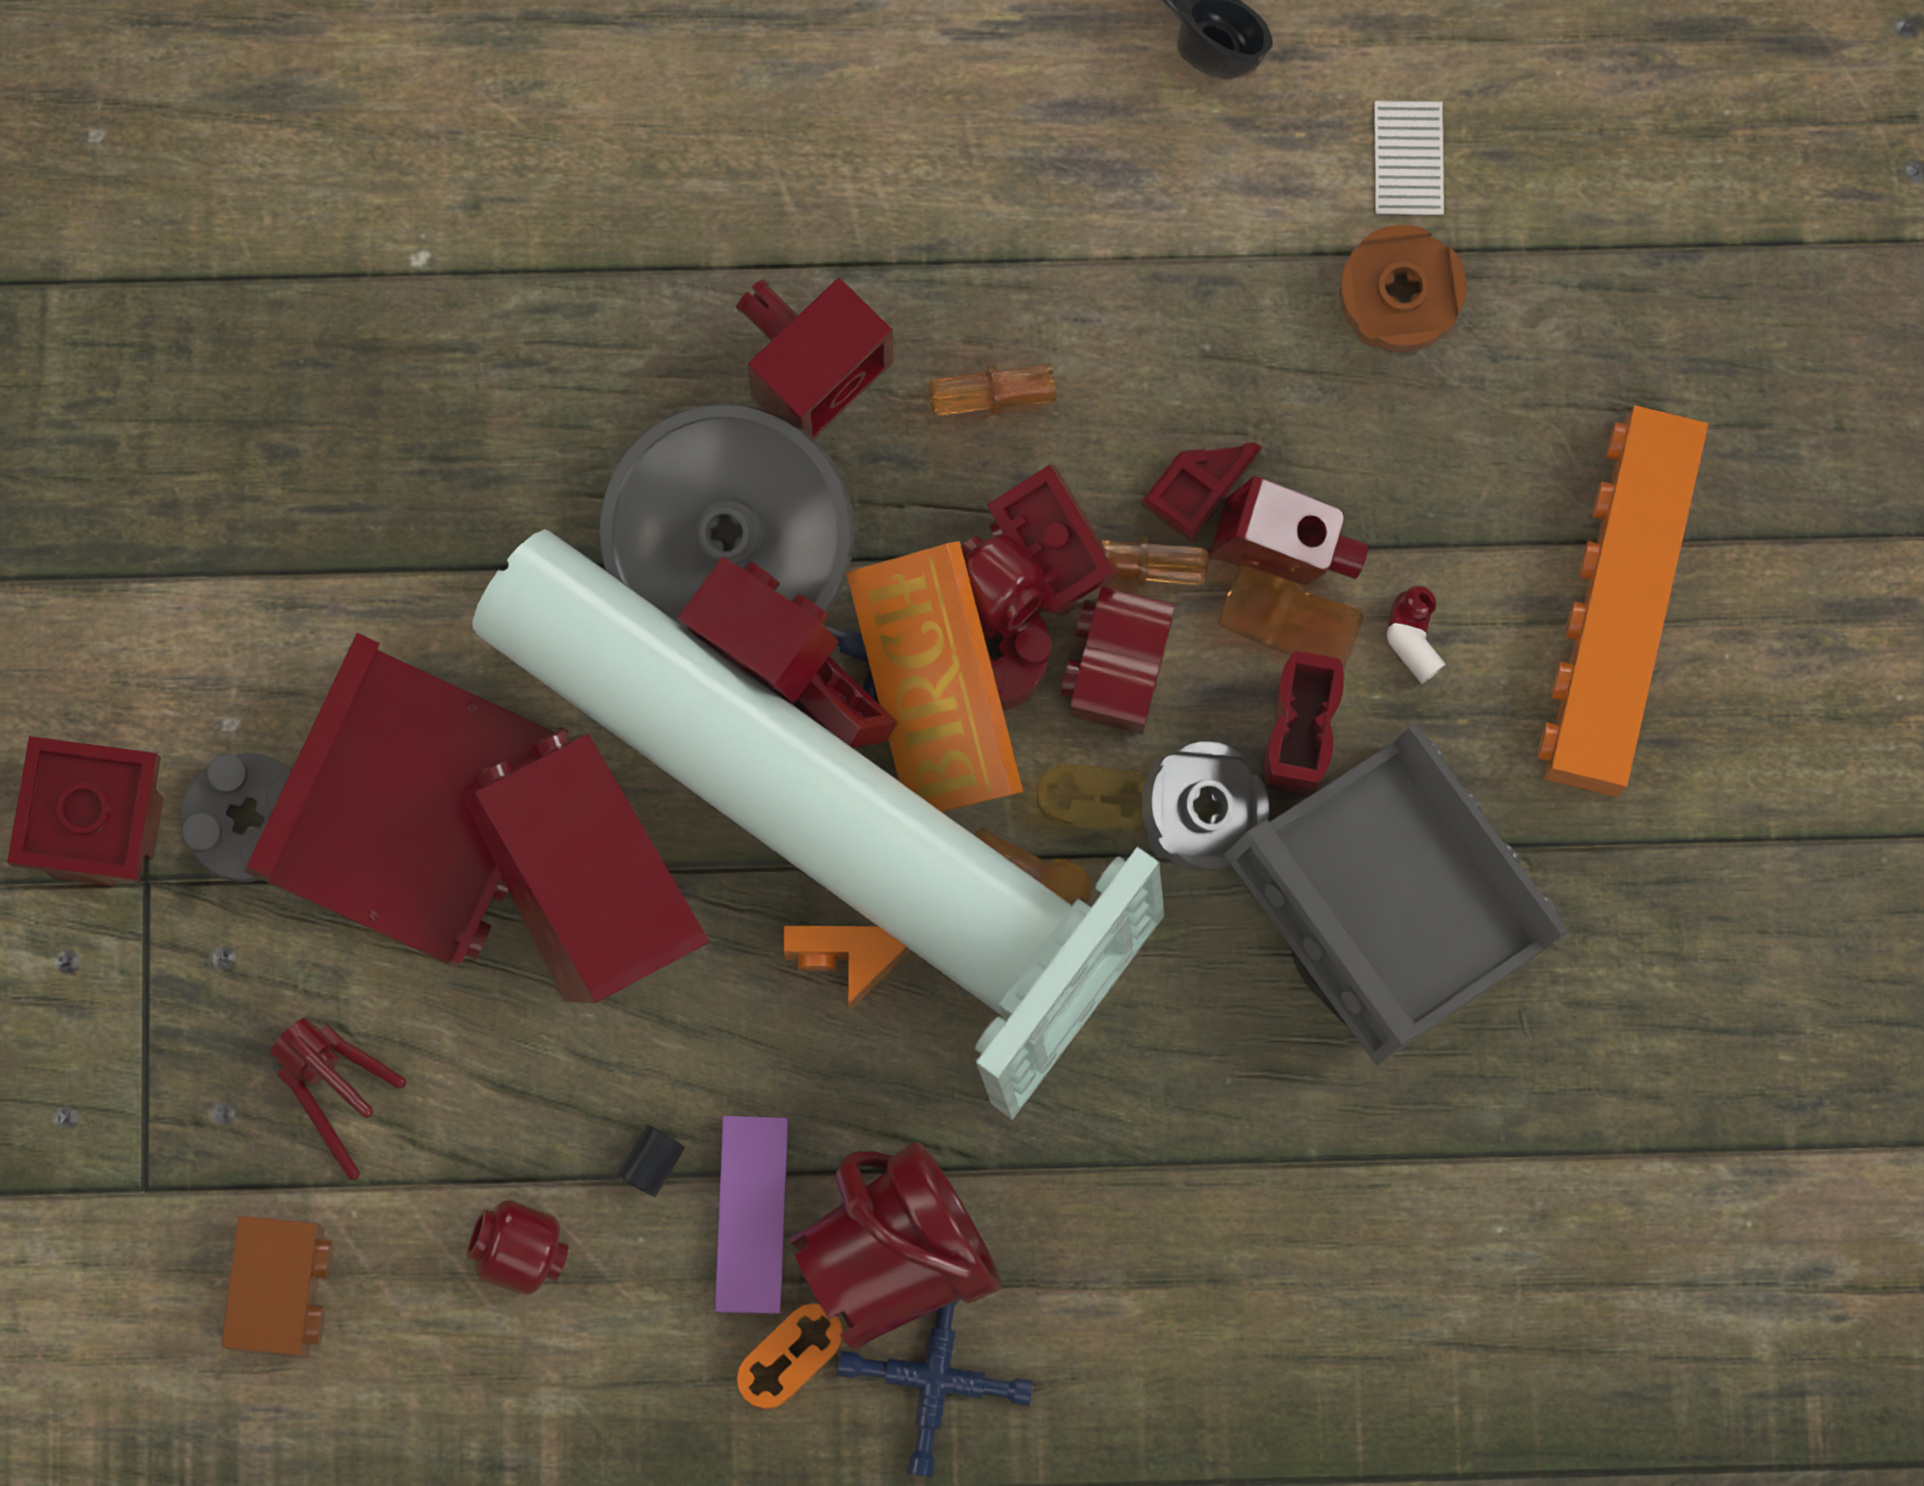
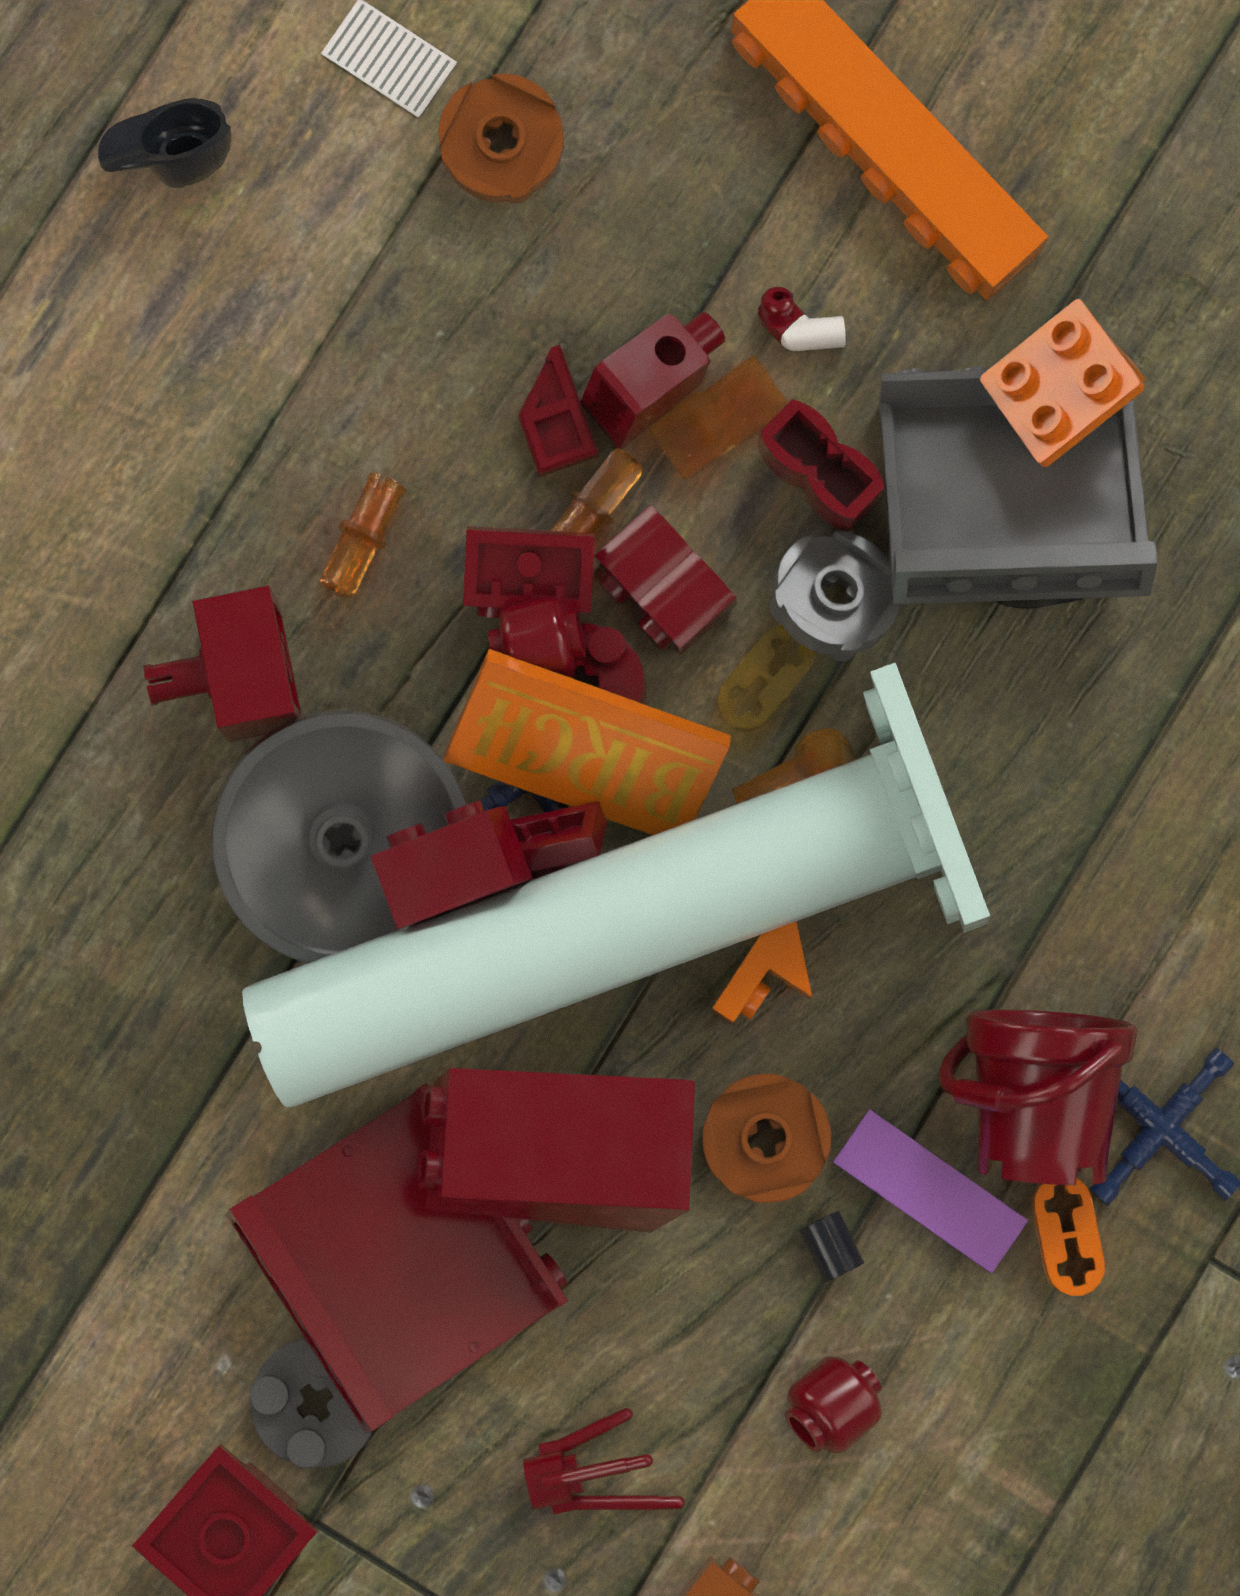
camera: 55 degrees left, 5 degrees up
none -> dark orange plate [702,1074,831,1203]
none -> orange bracket [980,299,1146,467]

